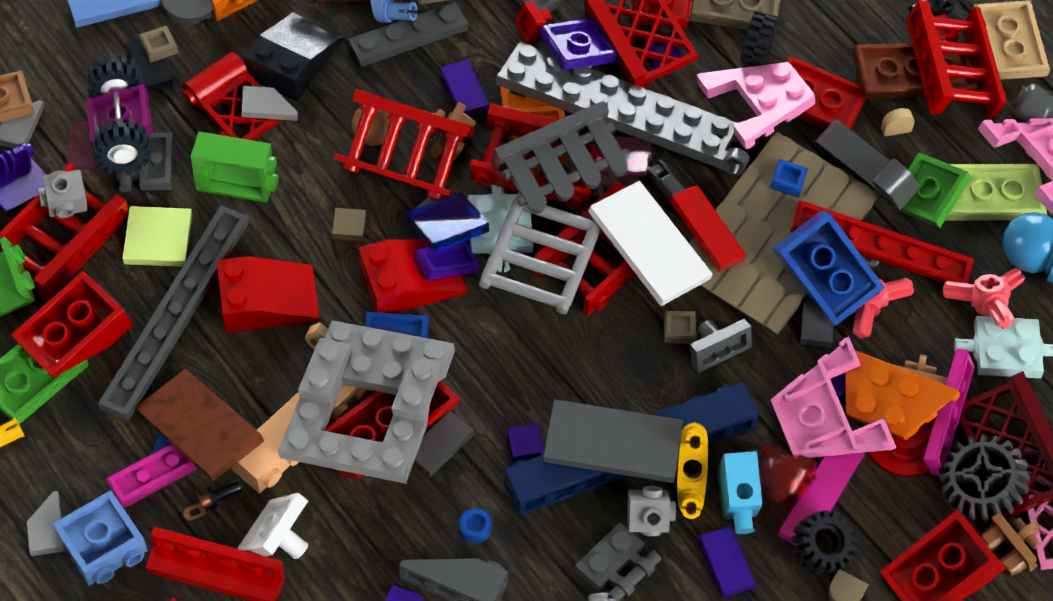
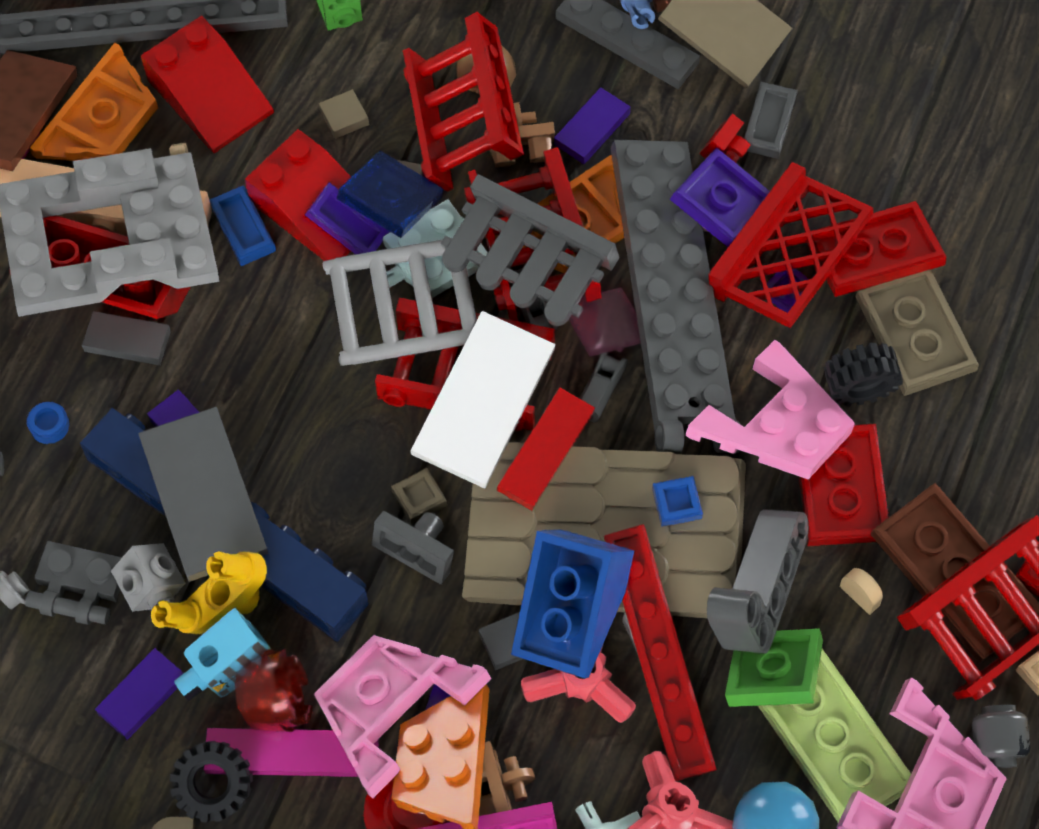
camera: 65 degrees right, 5 degrees up
none -> orange wing [30,43,158,161]

